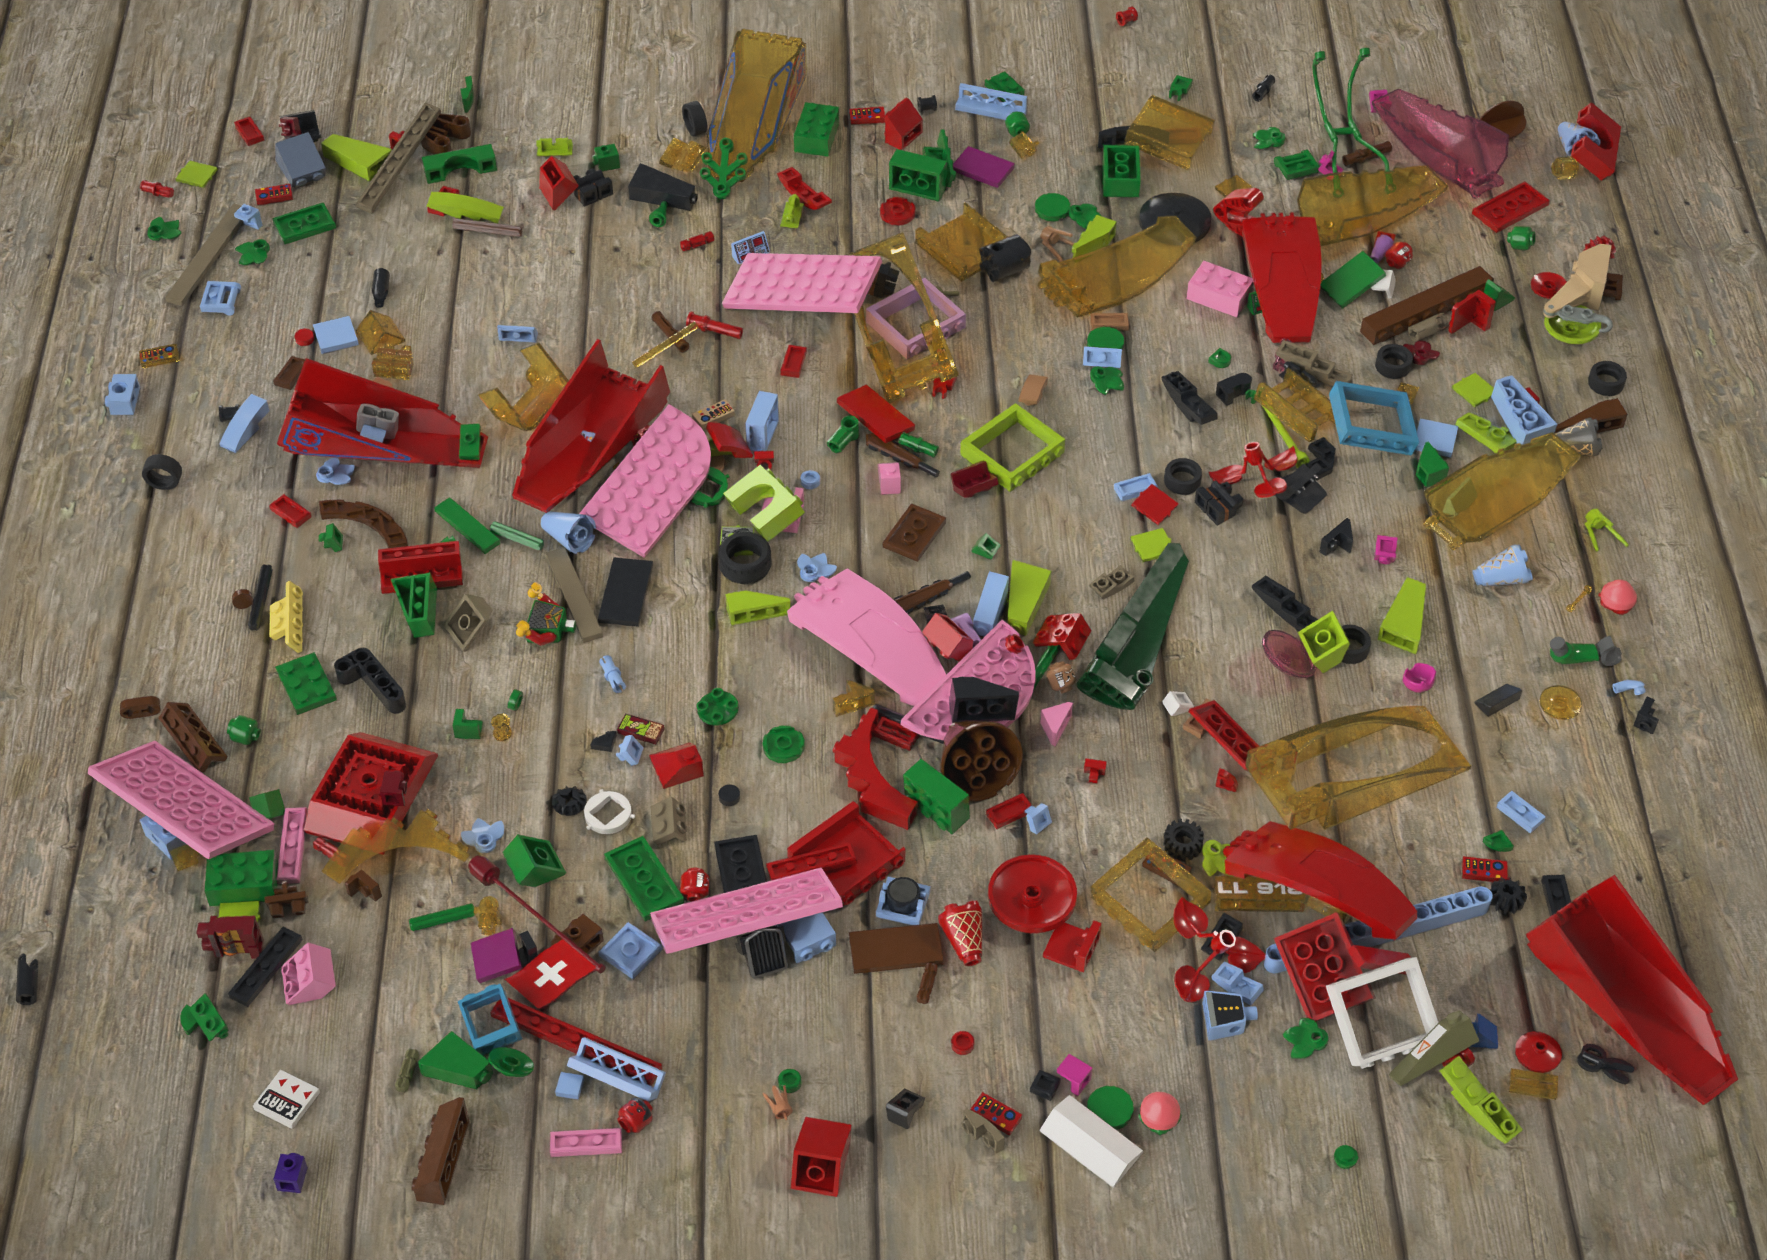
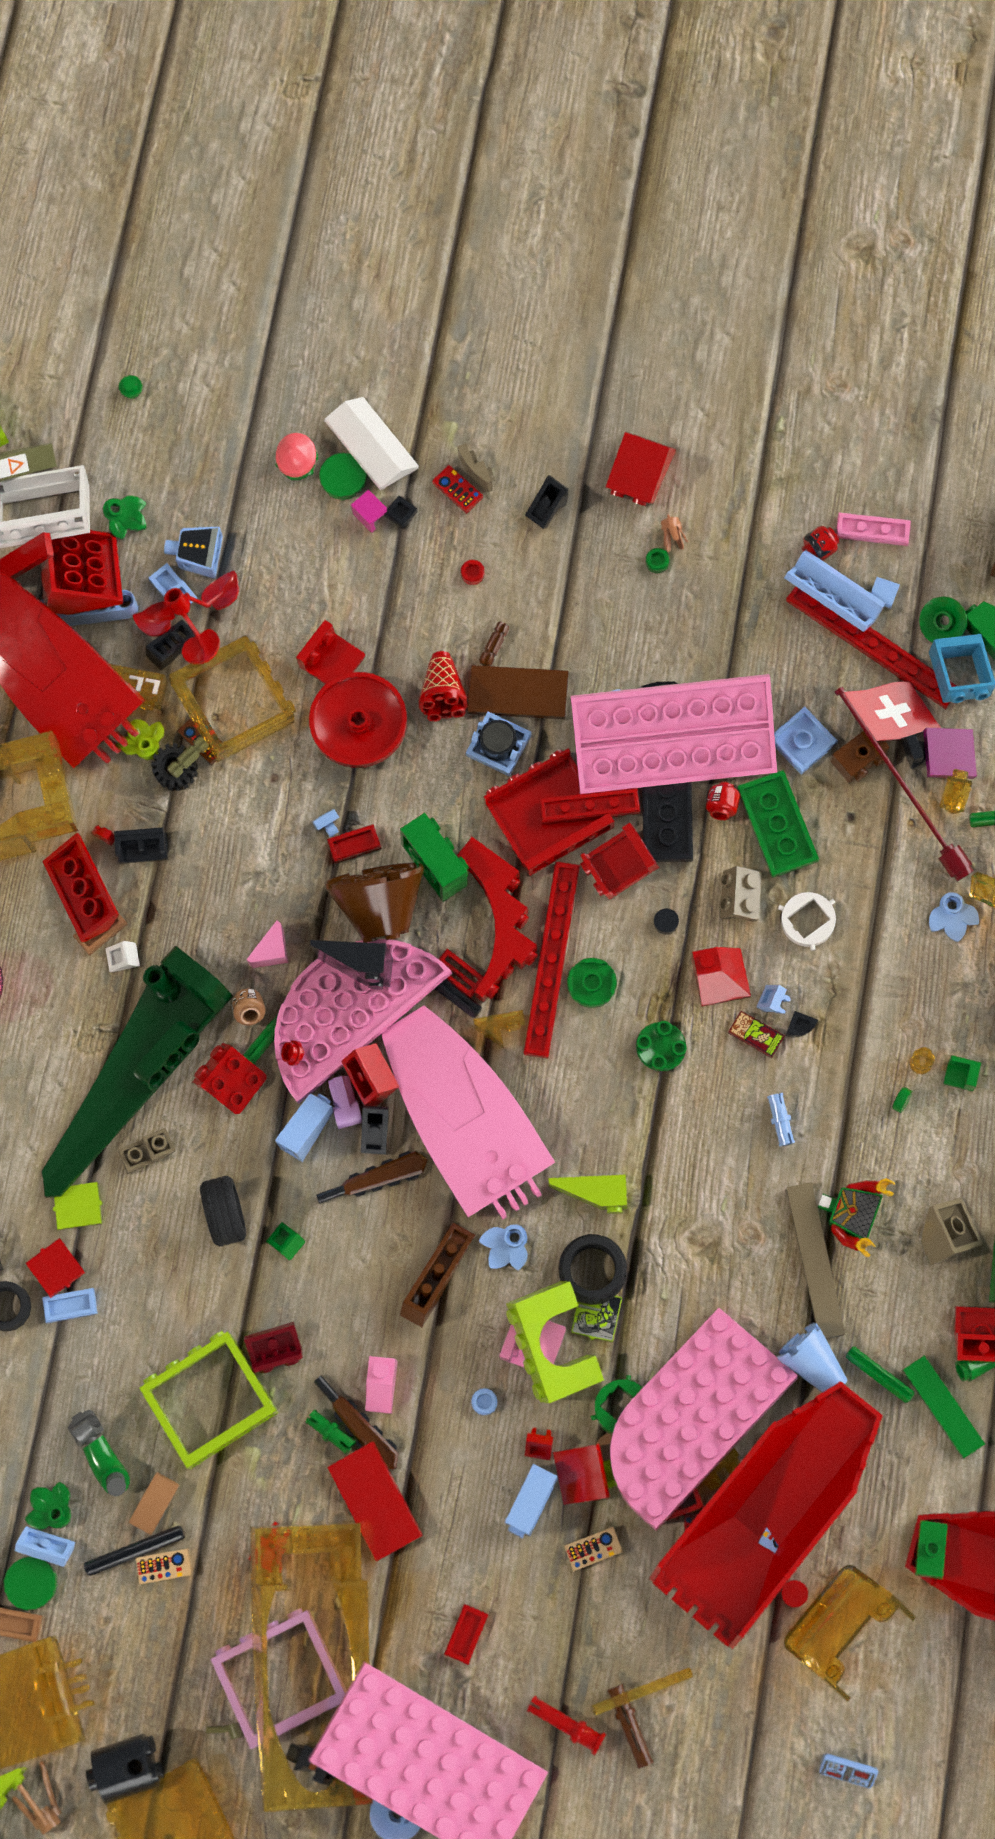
camera: 160 degrees left, 25 degrees up
green slope [502,834,566,887] -> none
black gear [552,785,587,816] -> none
black tile [598,557,653,627] -> none
green piece [827,416,859,453] -> none
reddish brown plate [883,503,946,562] -> none
lime slope [1007,560,1052,636] -> none
red tile [1084,758,1107,784] -> none
none -> piece [68,1410,130,1496]
none -> black axle [84,1526,185,1576]
none -> black hinge [114,827,168,864]
none -> tile [136,1549,192,1585]
none -> olive axle [167,736,209,778]
none -> black tyre [200,1176,247,1246]
none -> reddish brown slope [400,1223,475,1328]
none -> red tile [523,861,580,1059]
none -> red panel [580,822,660,900]

